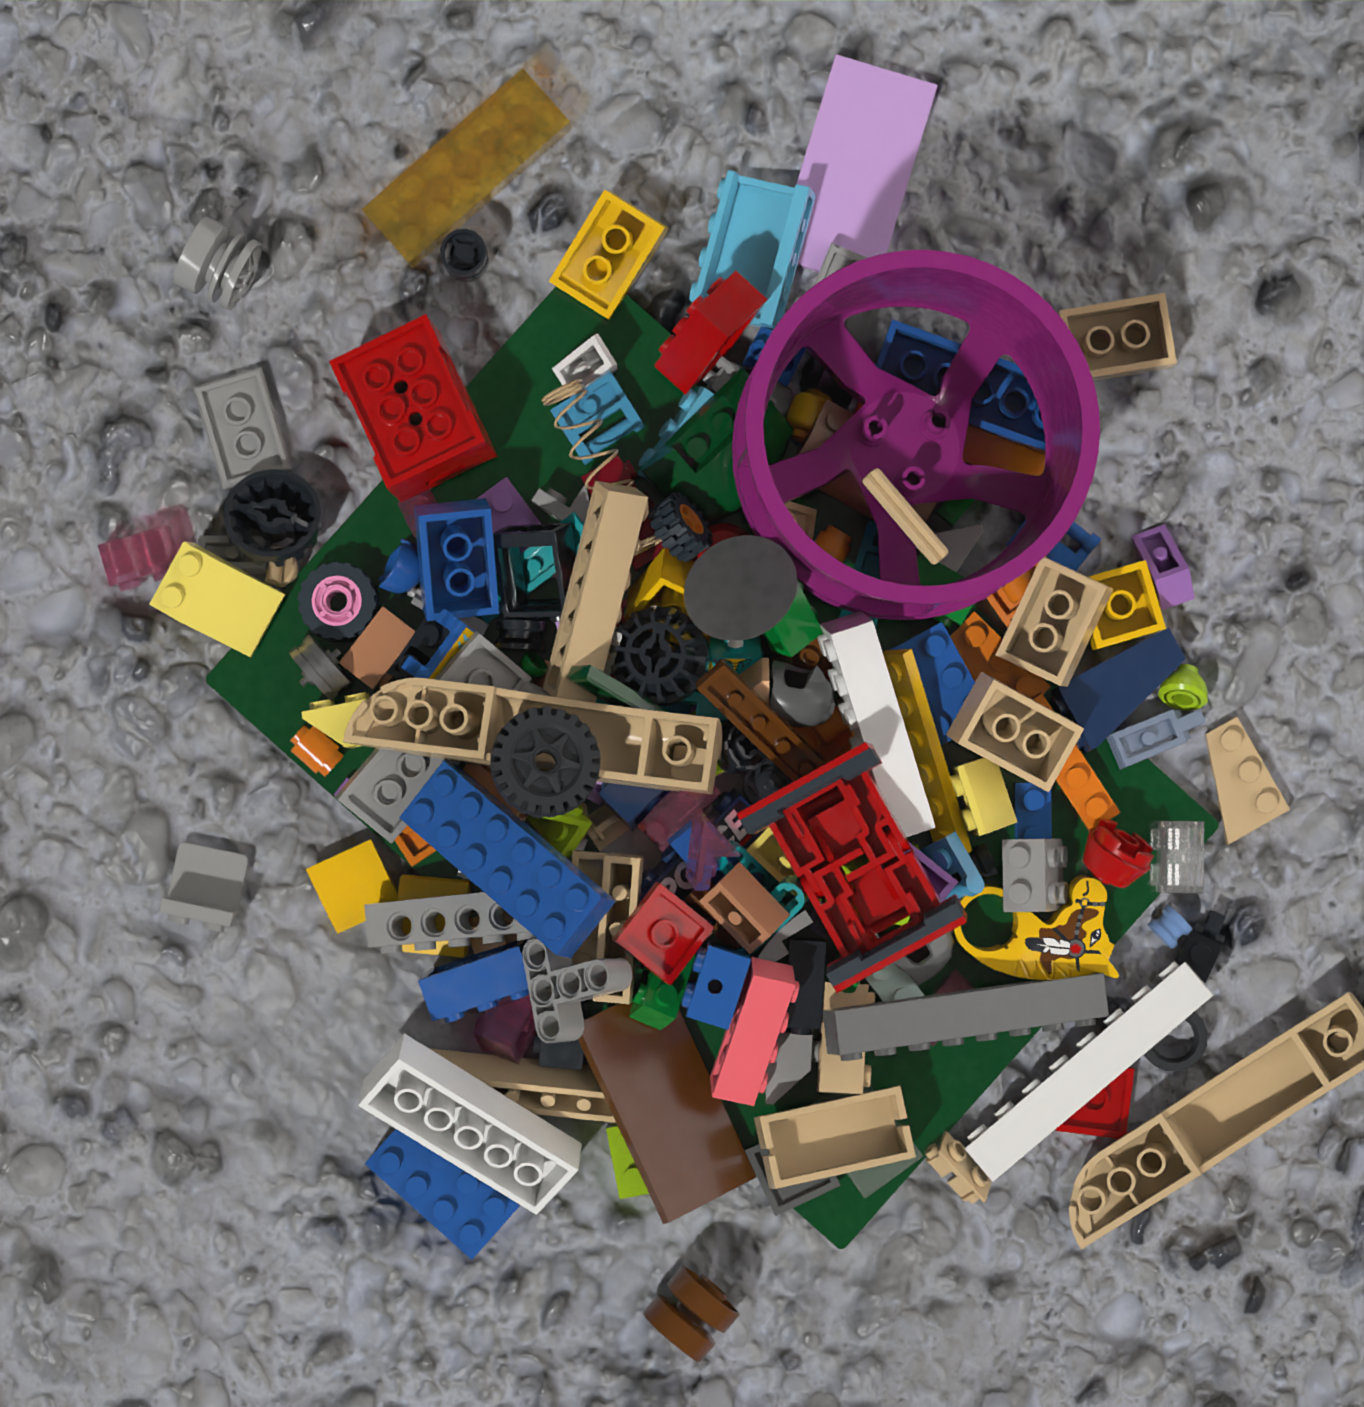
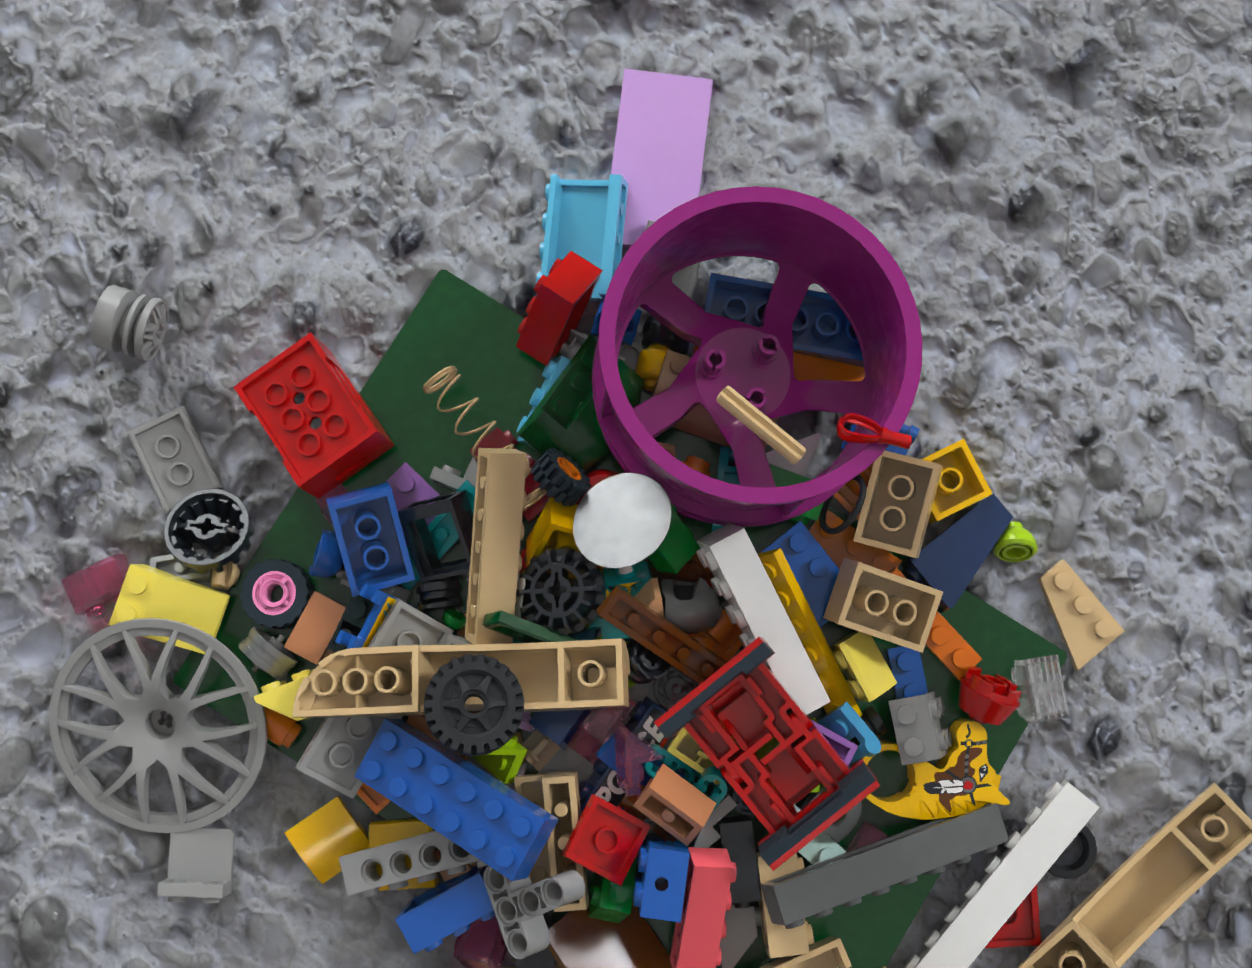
camera: 15 degrees left, 5 degrees down
clear yellow brick [362,68,571,269] -> none
black wheel [440,228,489,282] -> none
yellow slope [548,189,670,320] -> none
dark azure plate [550,372,645,465] -> none
white slope [552,334,618,397] -> none
green piece [935,499,975,527] -> none
tan brick [1057,293,1177,381] -> none
sand blue hinge [1107,709,1206,770] -> none
medium lavender slope [1131,524,1195,611] -> none
medium blue wheel [1147,904,1193,949] -> none
black hinge [1175,910,1226,983] -> none
none -> light grey wheel [49,618,268,833]
none -> black tyre [819,474,866,534]
none -> red piece [836,413,912,449]

